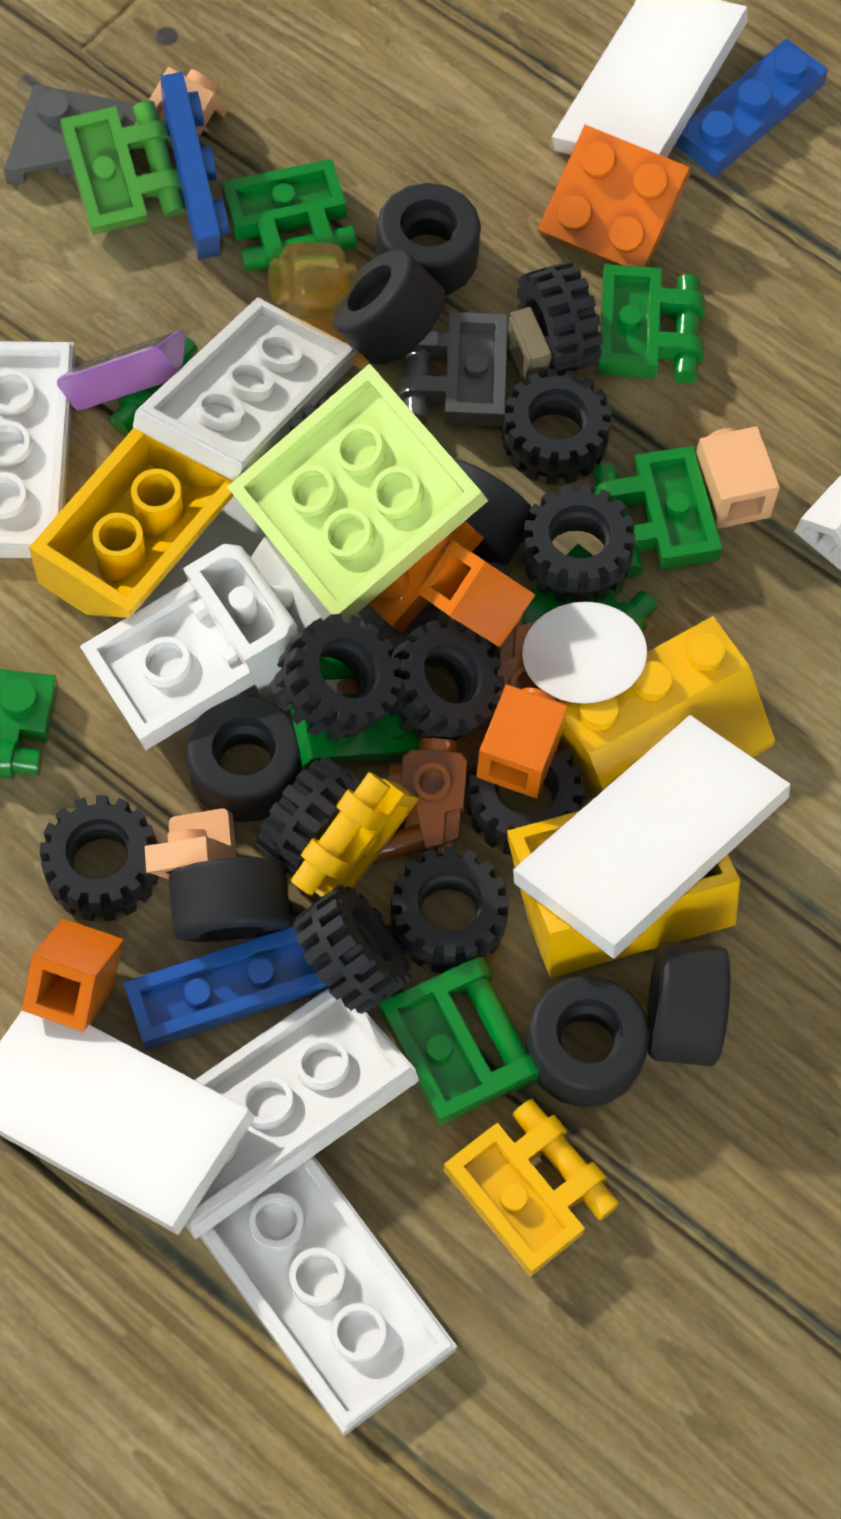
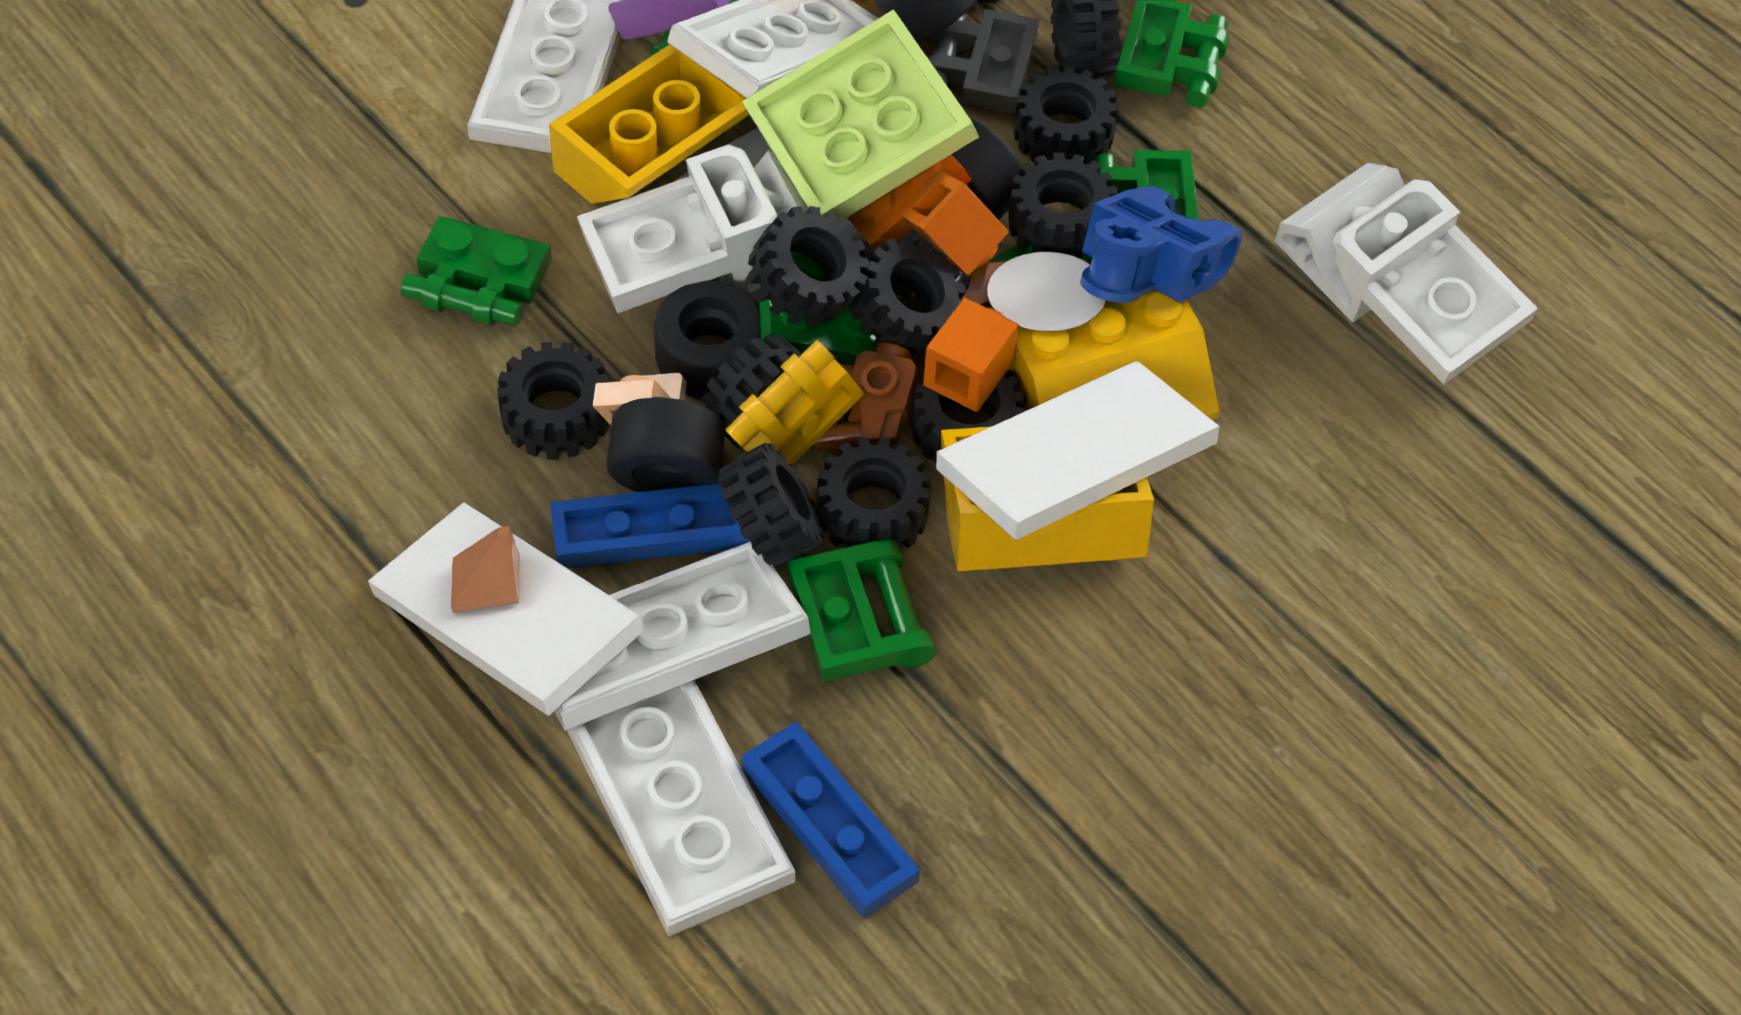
camera: 10 degrees right, 10 degrees down
orange brick [21,918,124,1032] -> none
yellow plate [443,1099,620,1277] -> none
dark tan tile [507,307,552,385] -> none
black tyre [525,975,650,1107] -> none
black tyre [647,941,731,1066] -> none
light nougat brick [696,426,780,529] -> none
none -> nougat slope [451,526,519,613]
none -> blue plate [741,721,920,920]
none -> blue piece [1080,186,1242,303]

